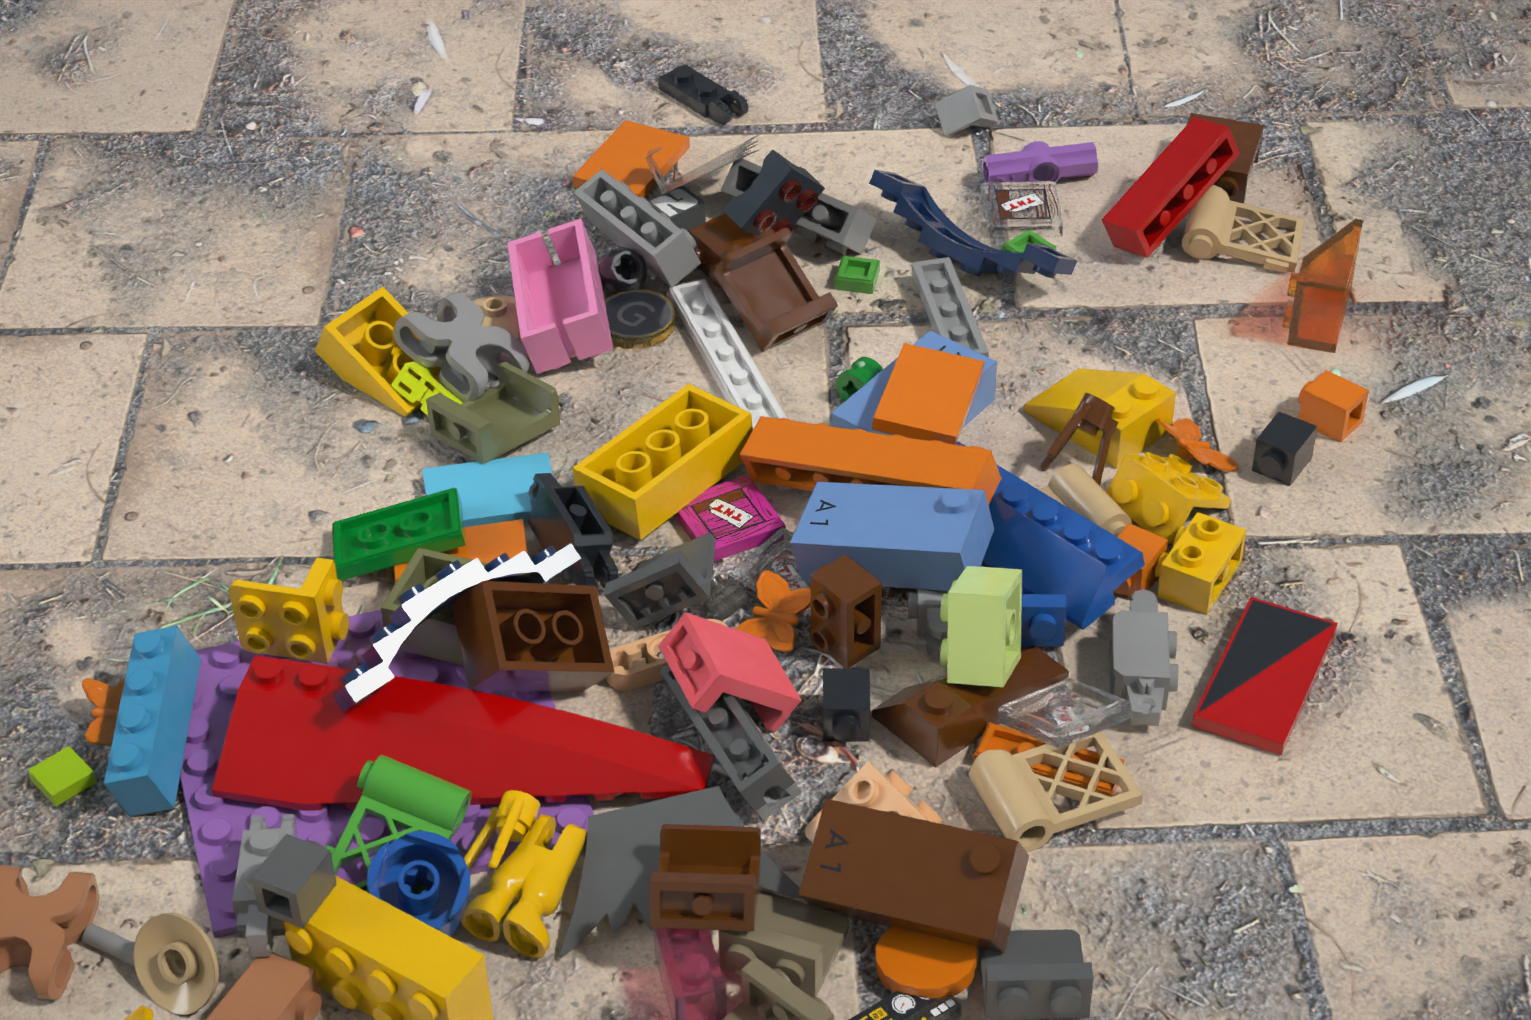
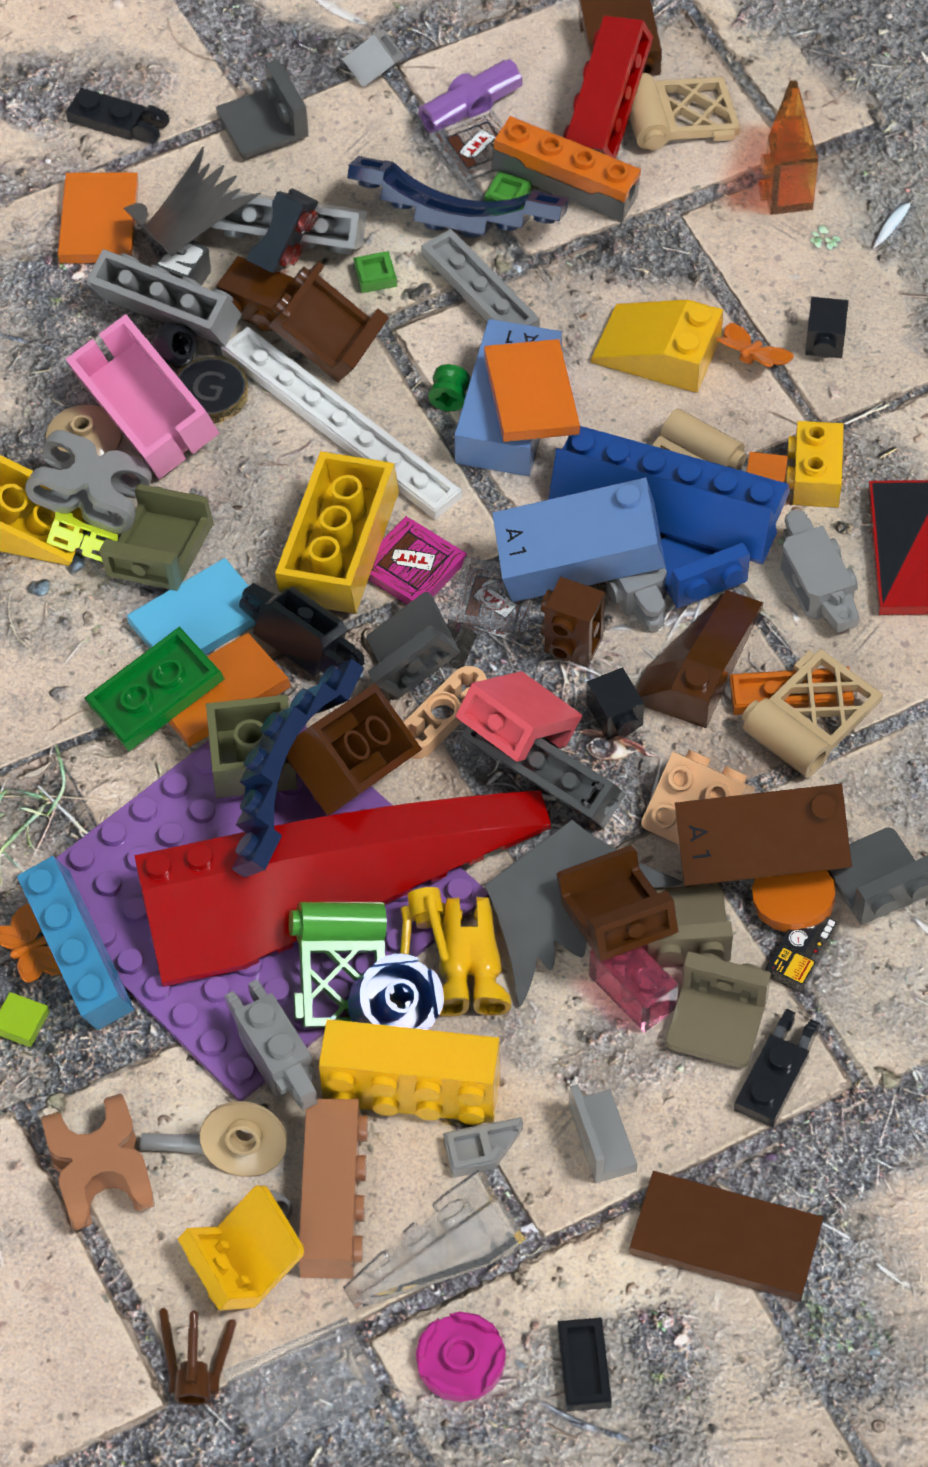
camera: 25 degrees left, 15 degrees up
yellow bracket [228,558,349,664] -> none
dark grey brick [251,834,337,929] -> none
orange piece [735,570,811,653] -> none
orange brick [740,416,1002,506] -> none
yellowish green brick [940,566,1022,687] -> none
clear tile [998,678,1133,749] -> none
reddish brown plant [1041,393,1119,486] -> none
yellow bracket [1106,452,1232,544] -> none
orange brick [1298,370,1369,442] -> none
none -> dark grey bracket [216,59,309,159]
none -> orange piece [492,116,641,222]

